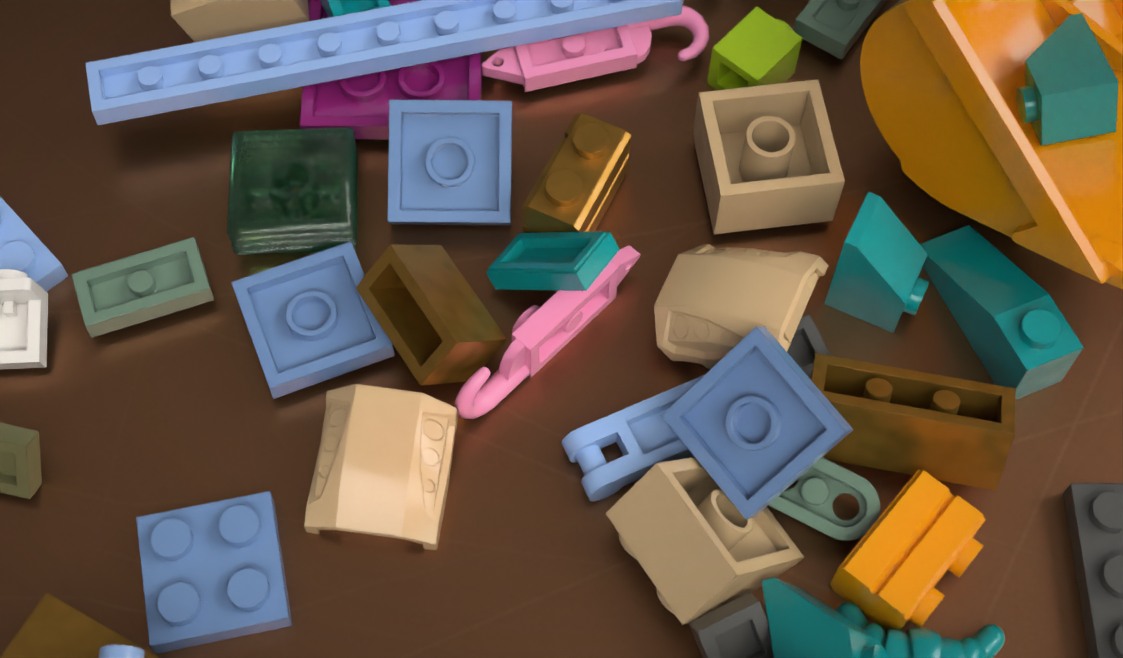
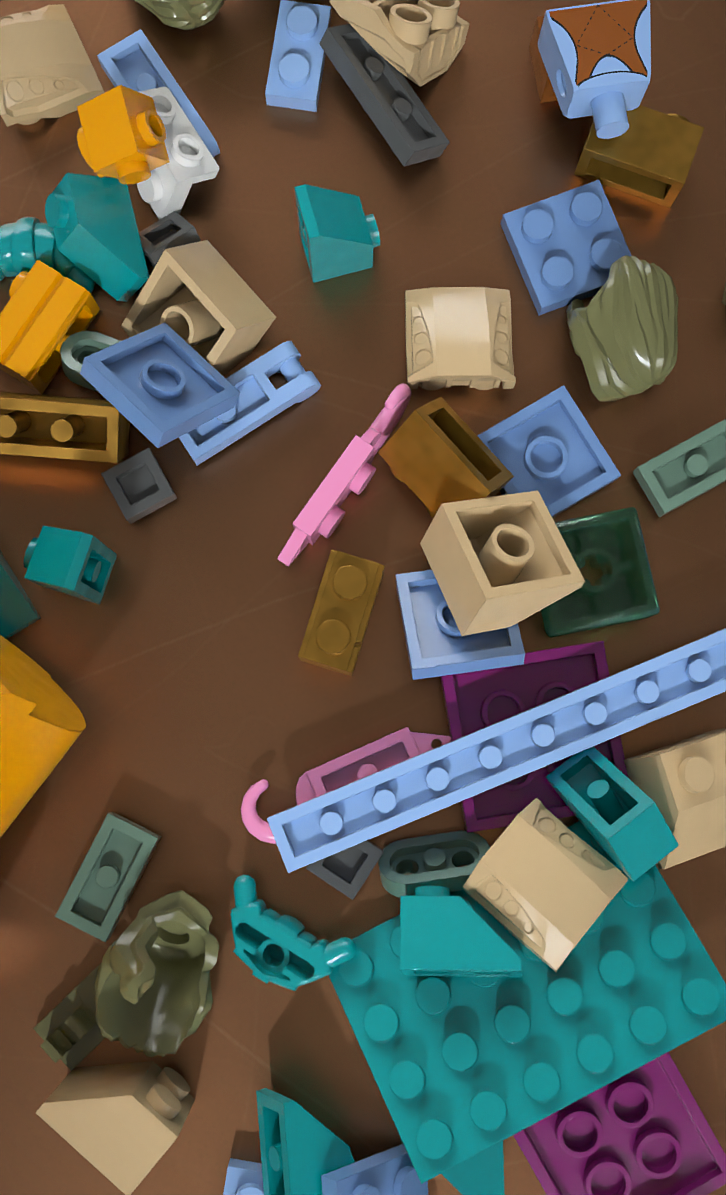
camera: 170 degrees right, 20 degrees up
teal tile [486,231,620,291] -> none
tan slope [654,244,828,369] -> none
tan brick [692,79,845,234] -> none
lime brick [707,6,803,90] -> none
none -> teal slope [294,184,380,283]
none -> tan slope [420,490,585,636]
none -> olive hair [566,255,678,402]

